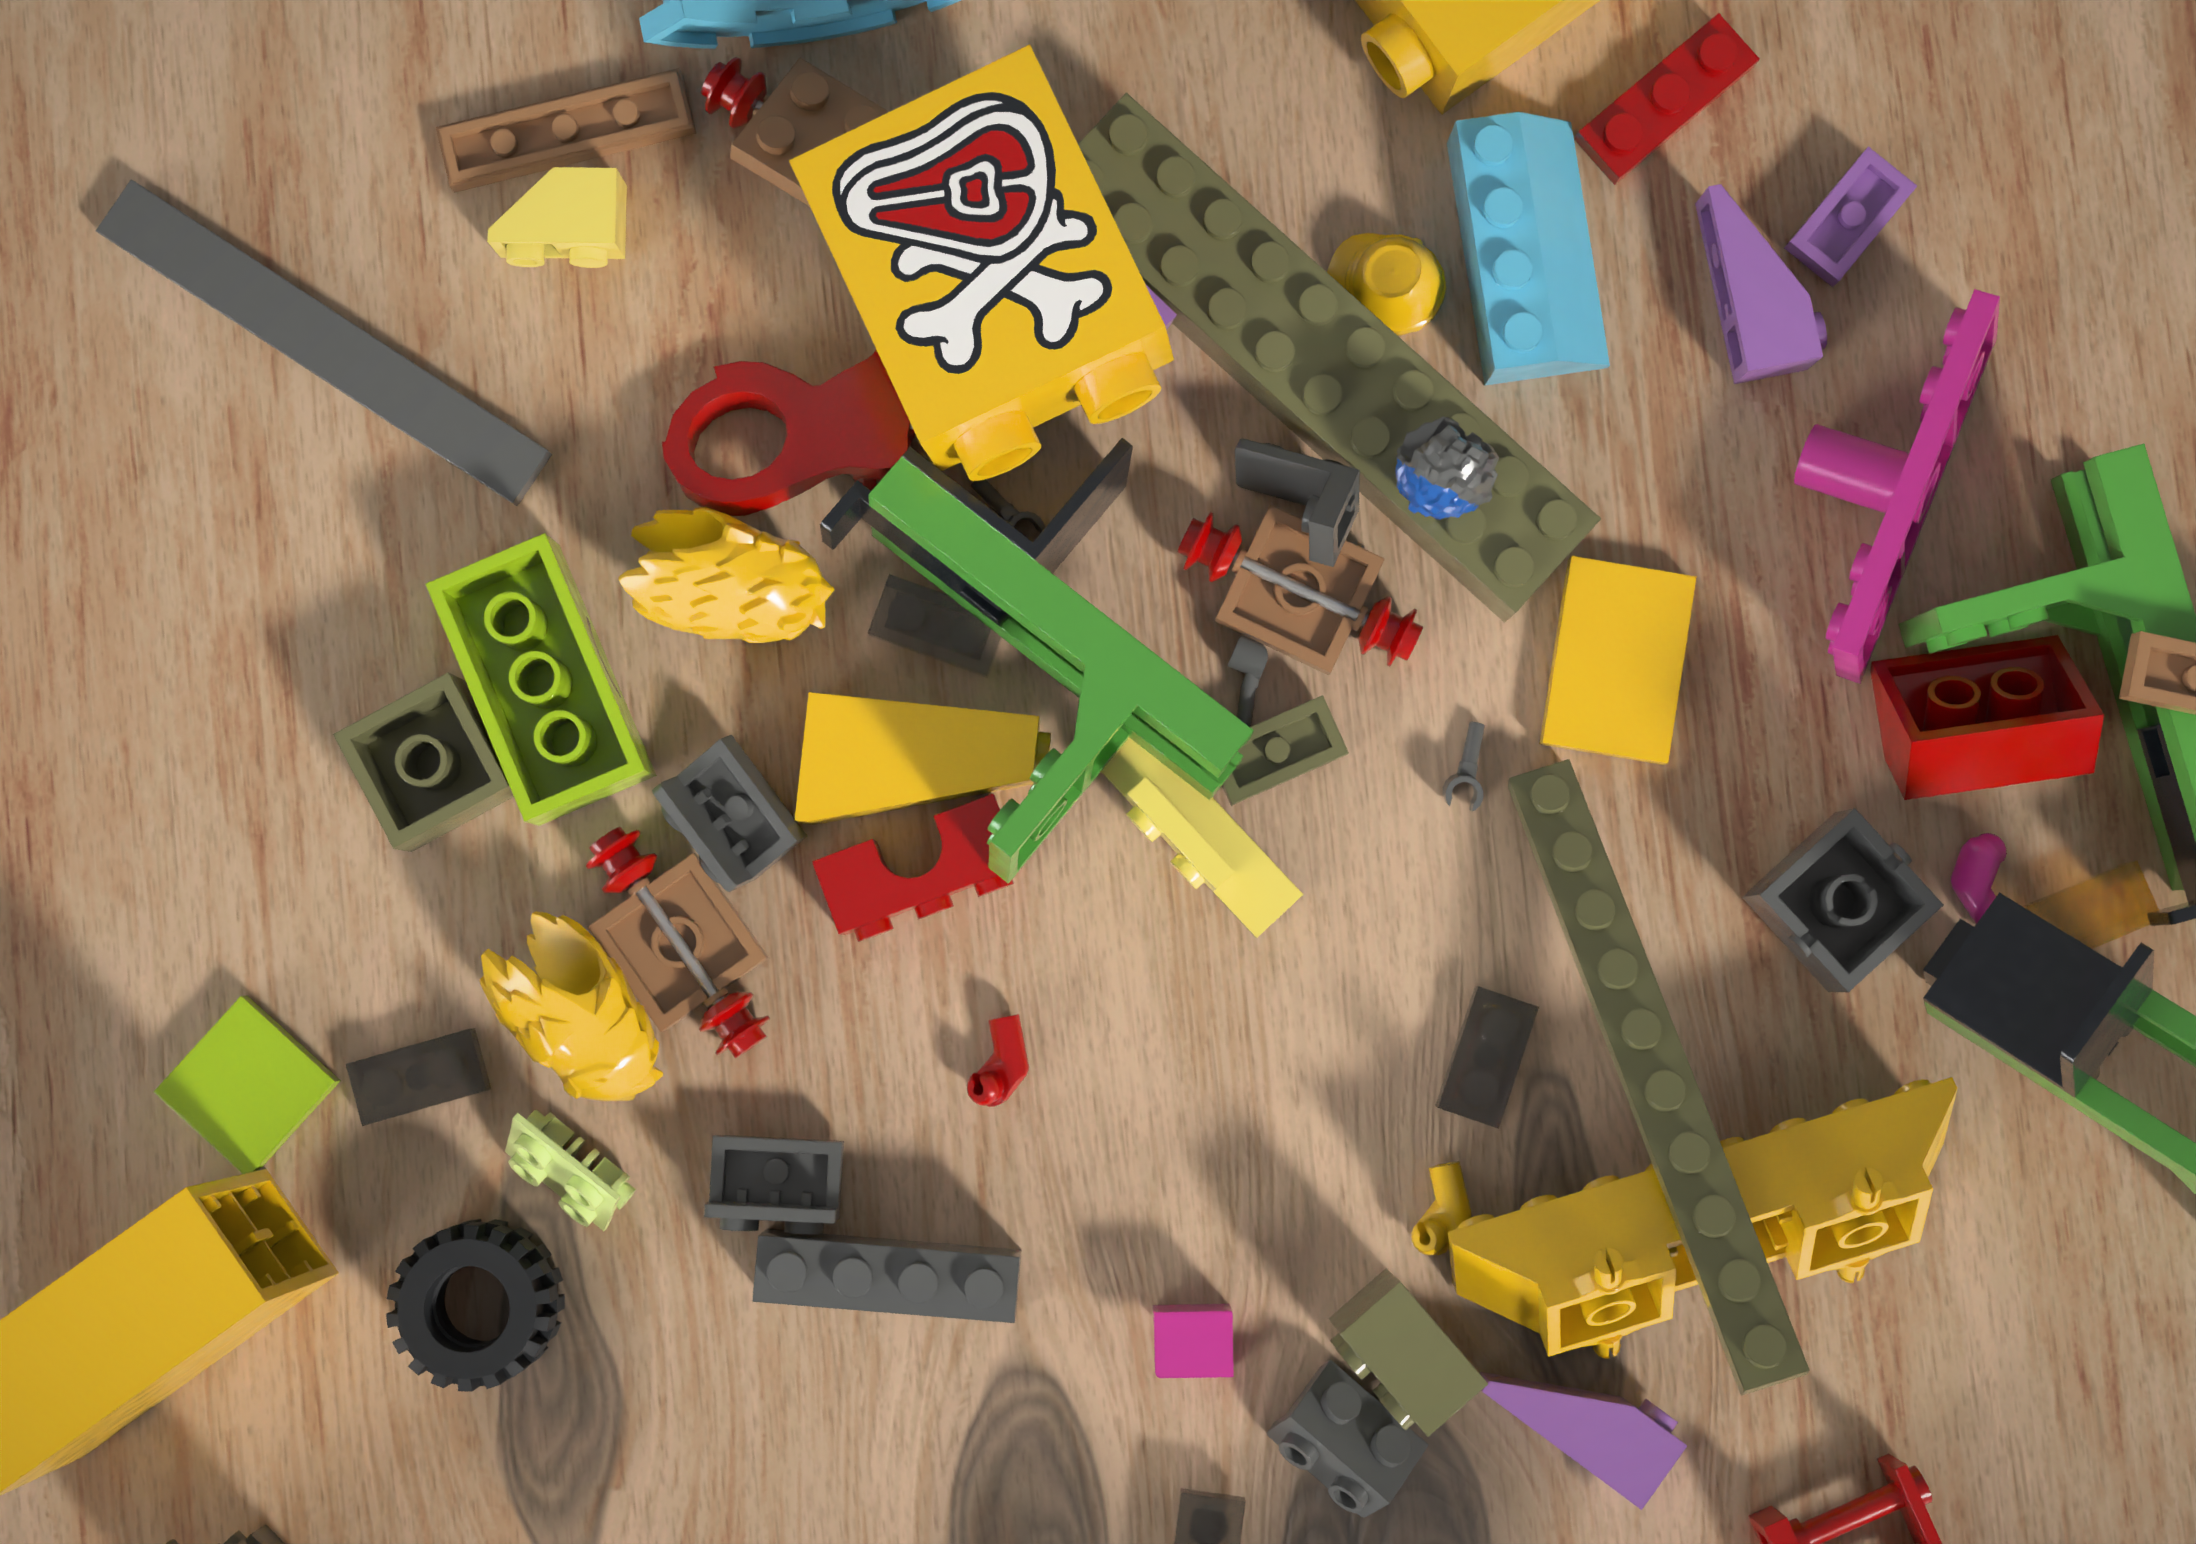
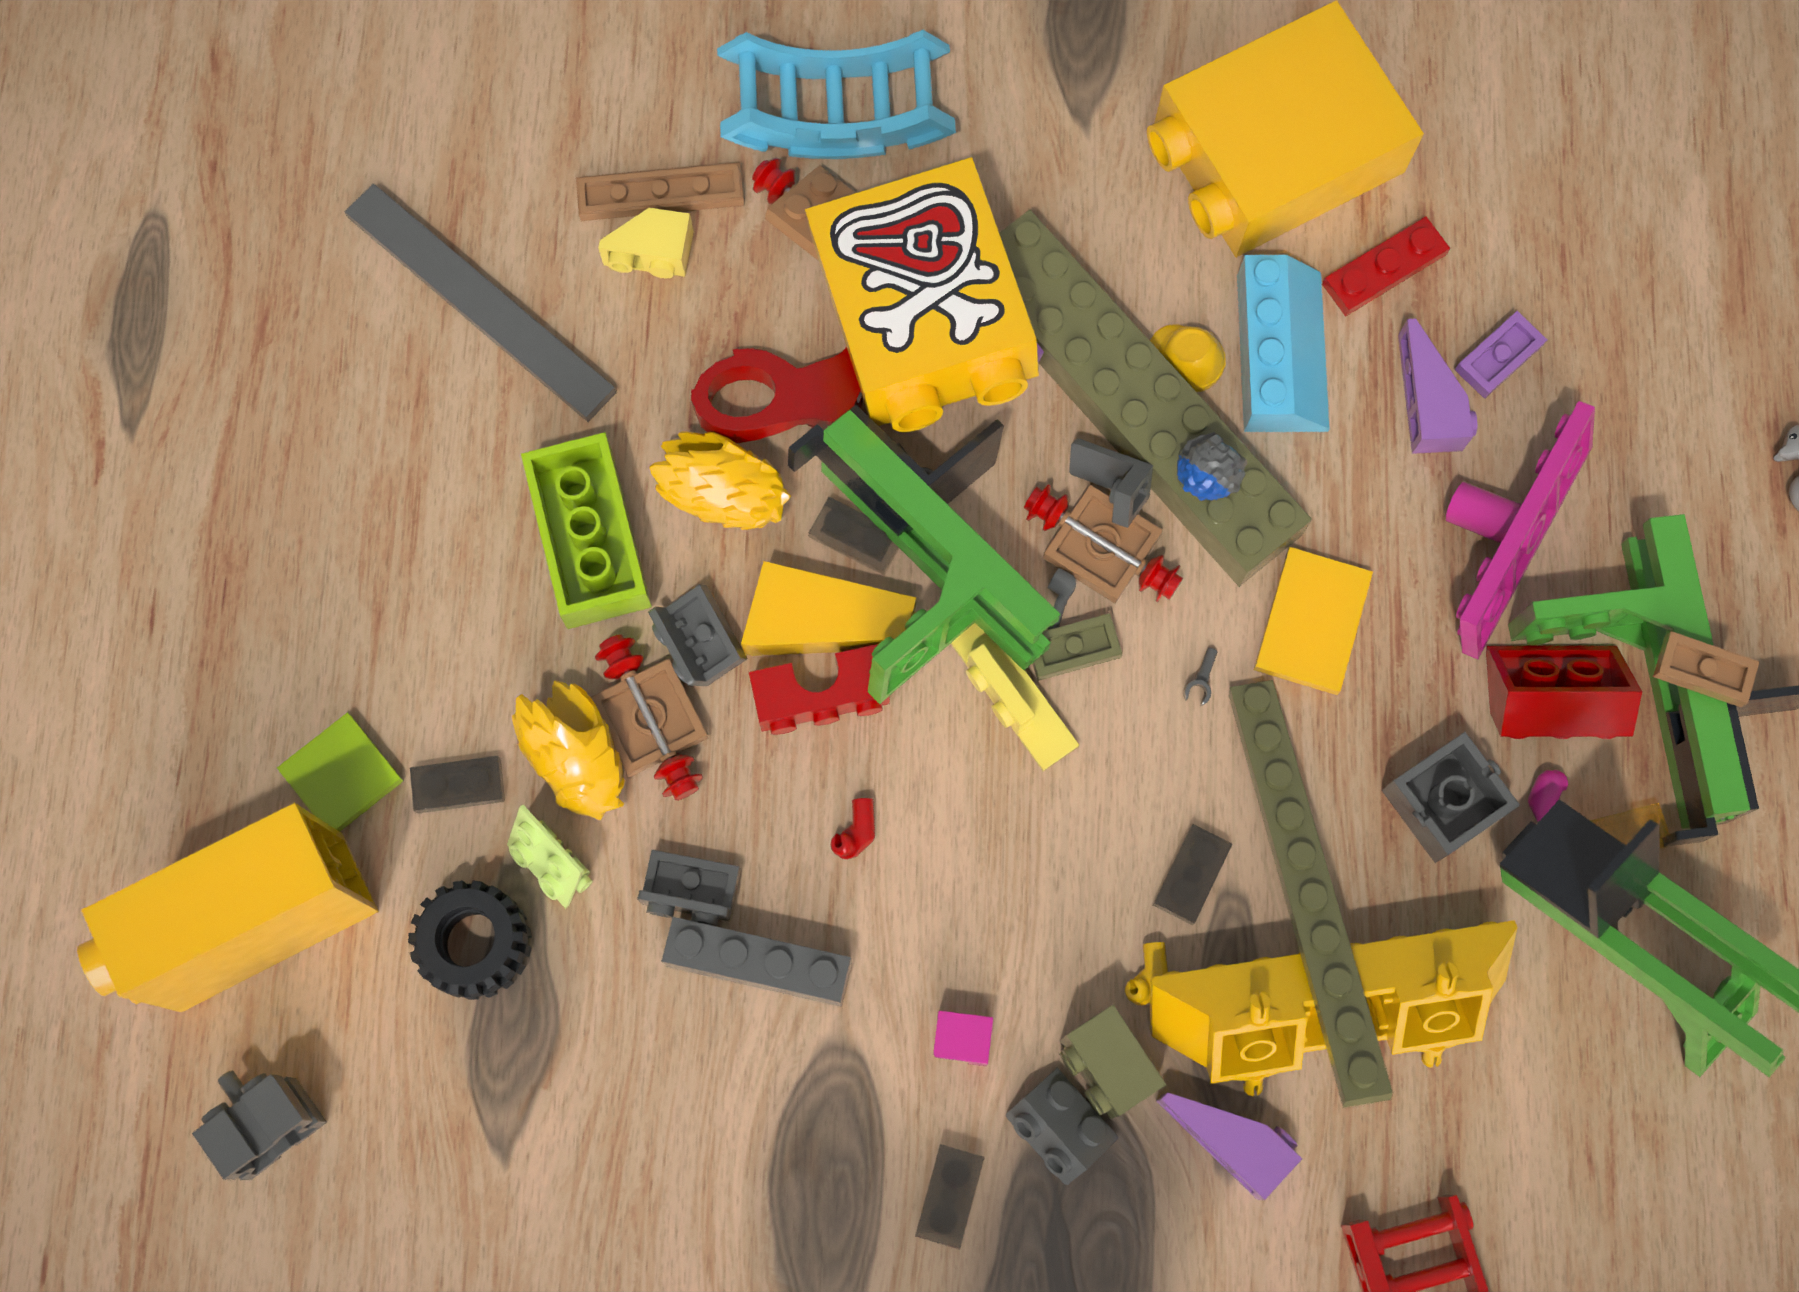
camera: 10 degrees right, 10 degrees down
olive brick [333,672,514,852] -> none

